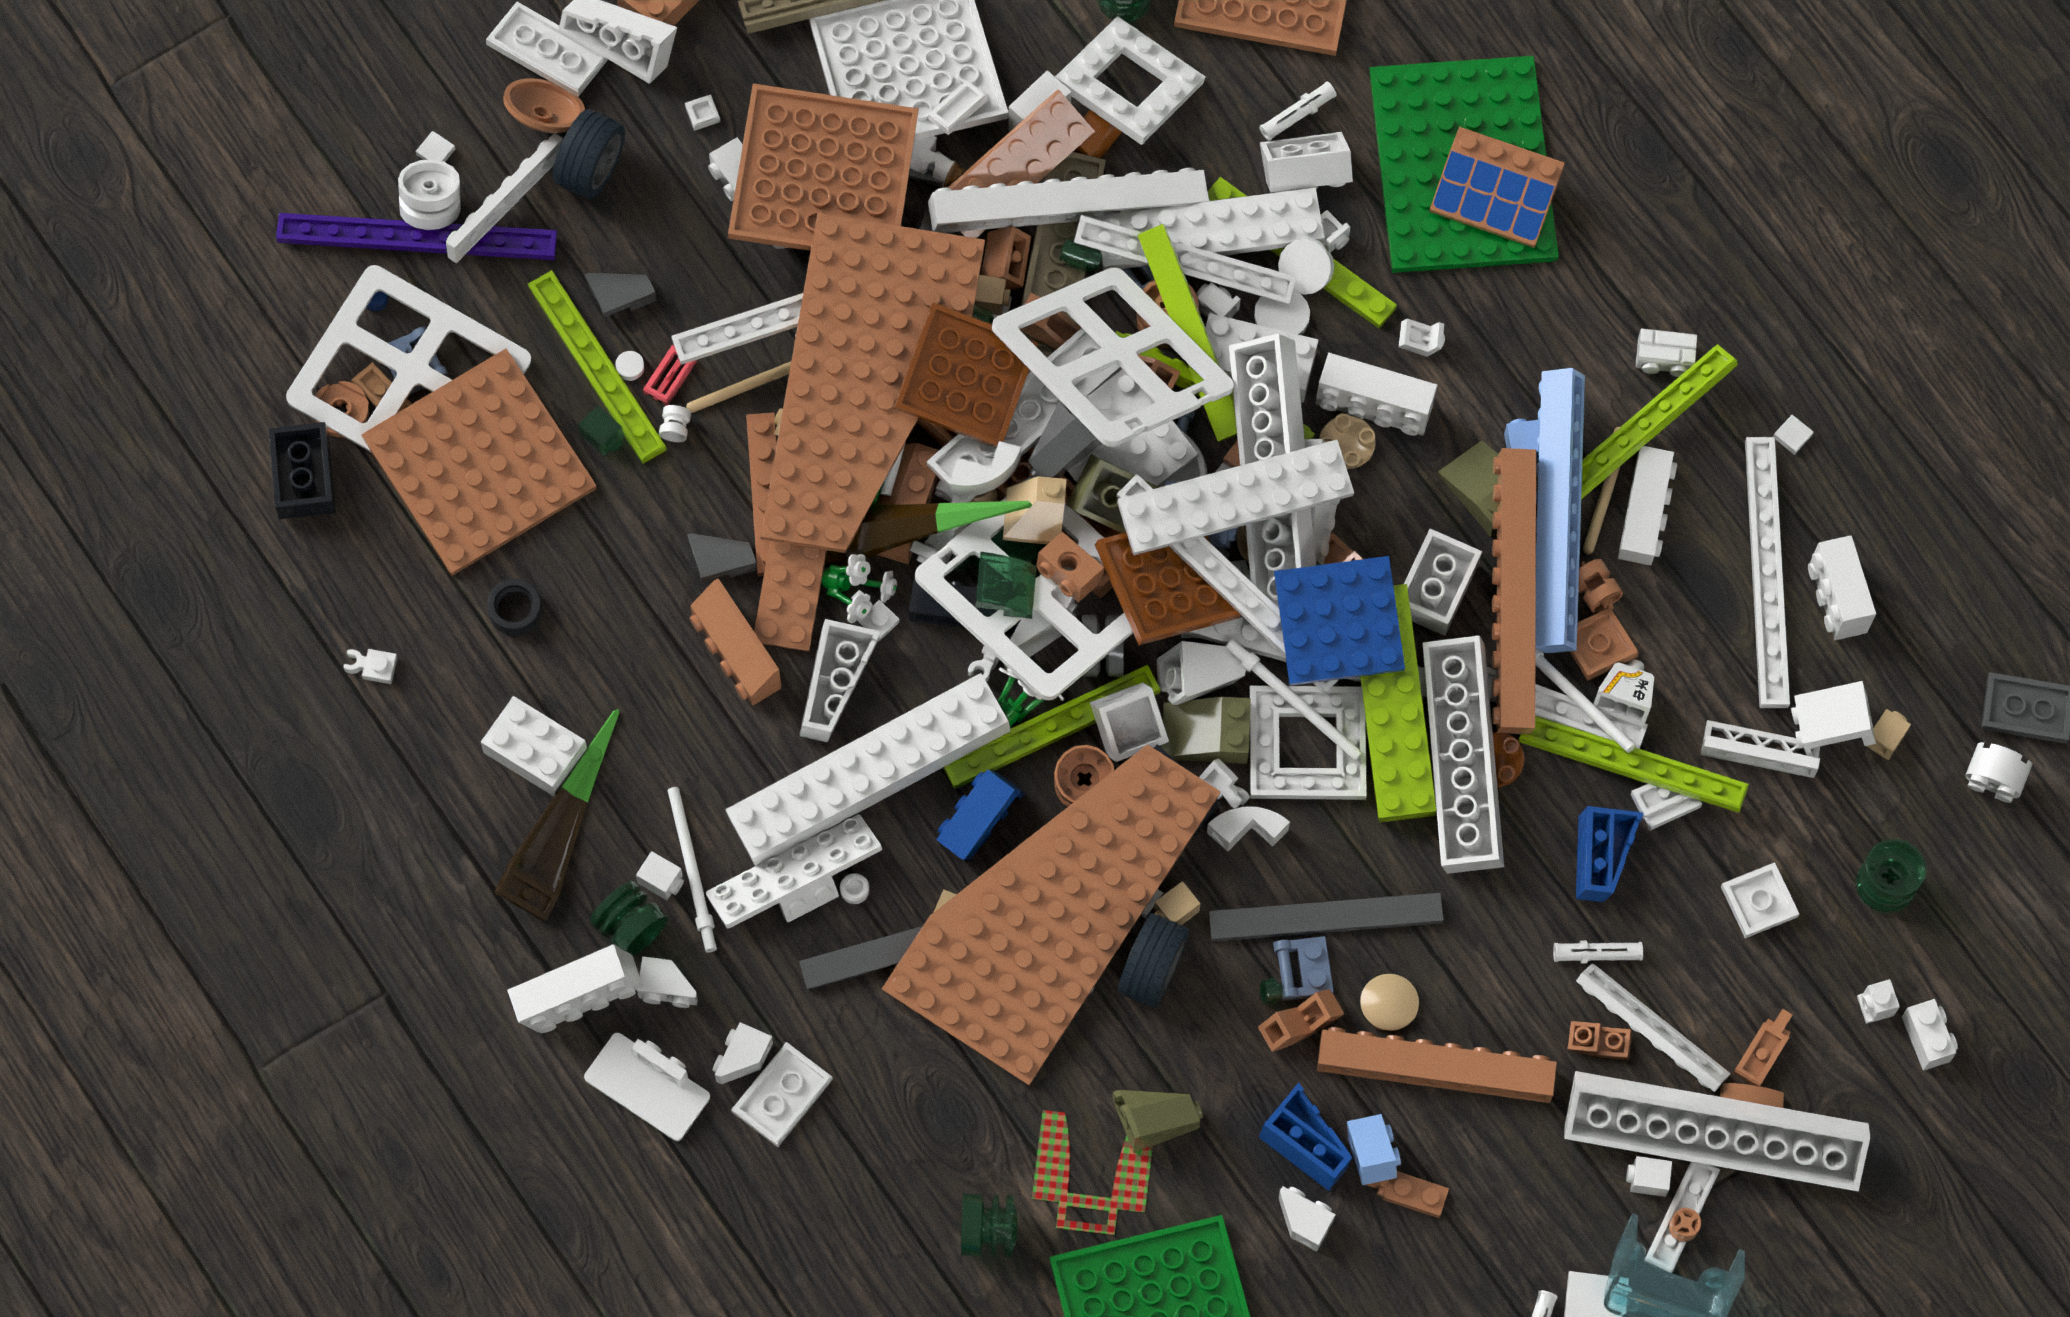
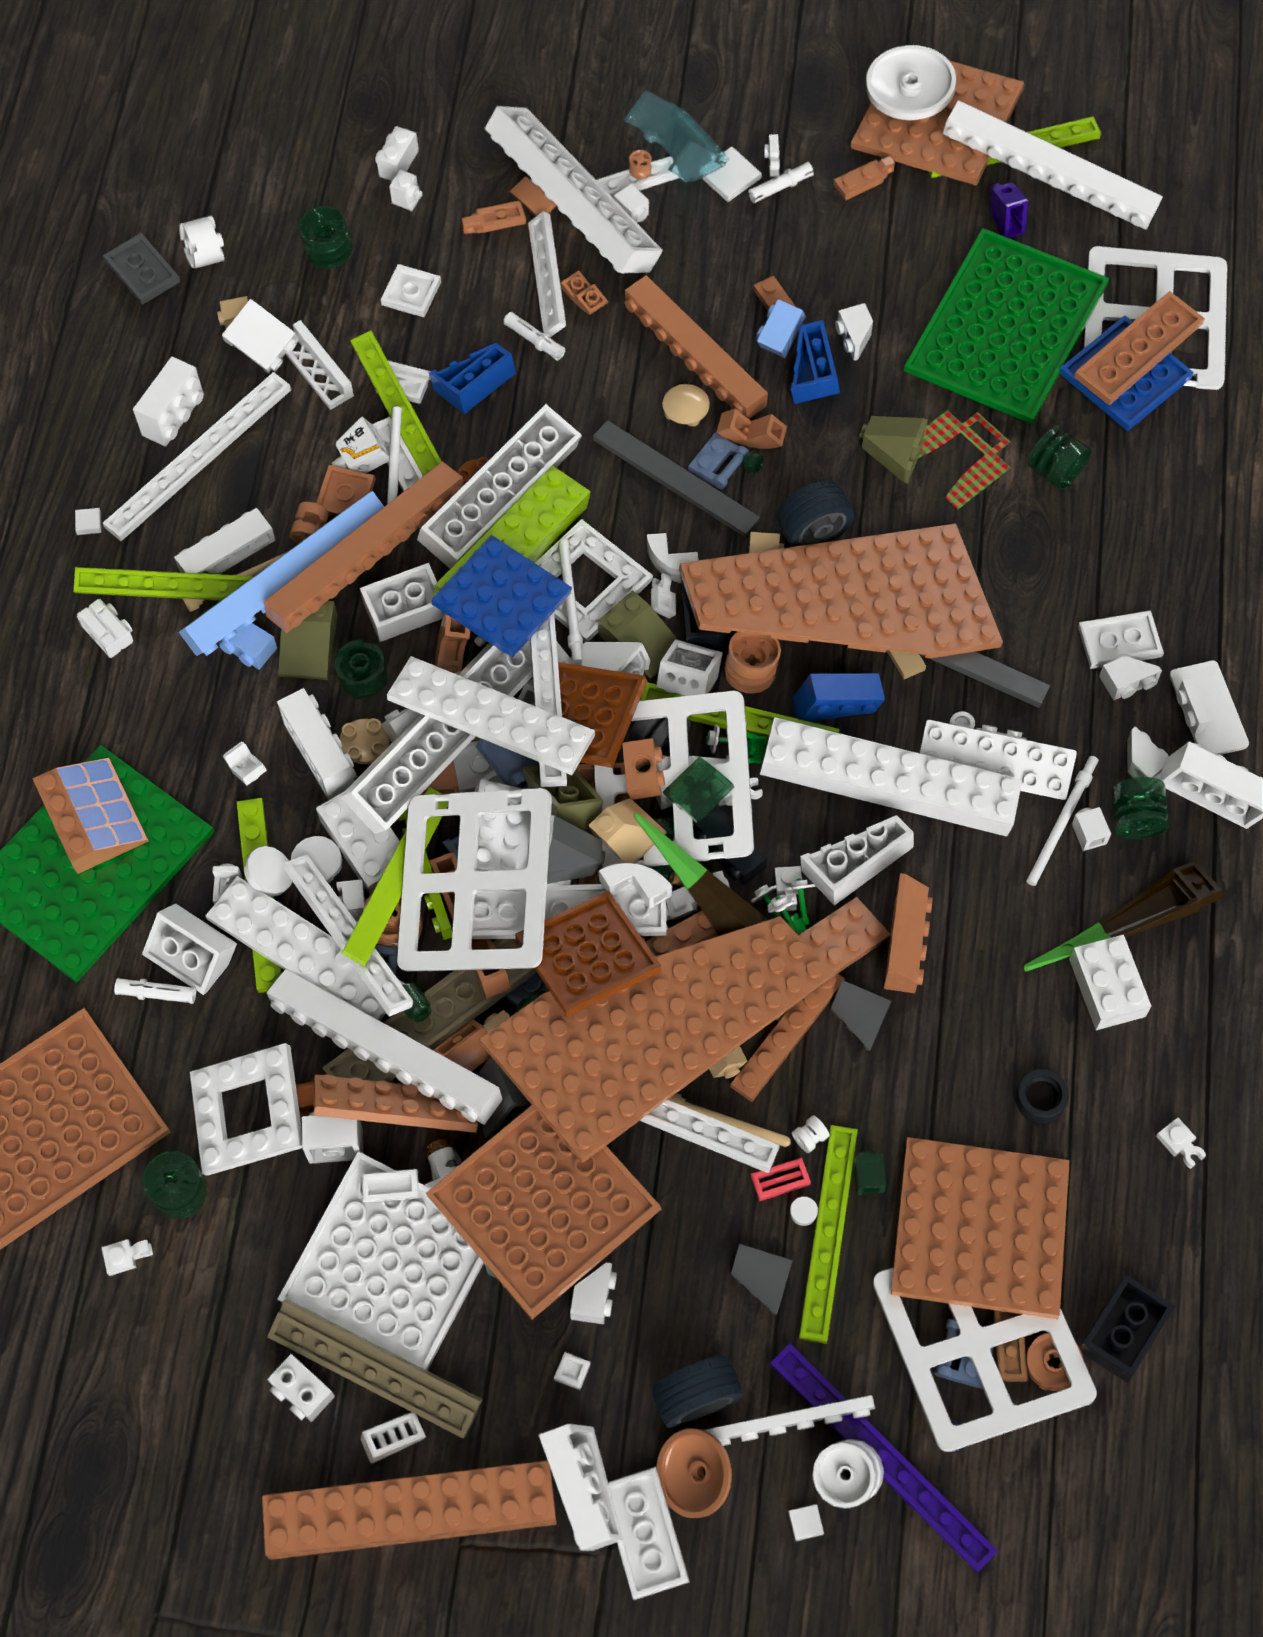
camera: 135 degrees left, 5 degrees down
none -> clear green brick [335,640,387,699]

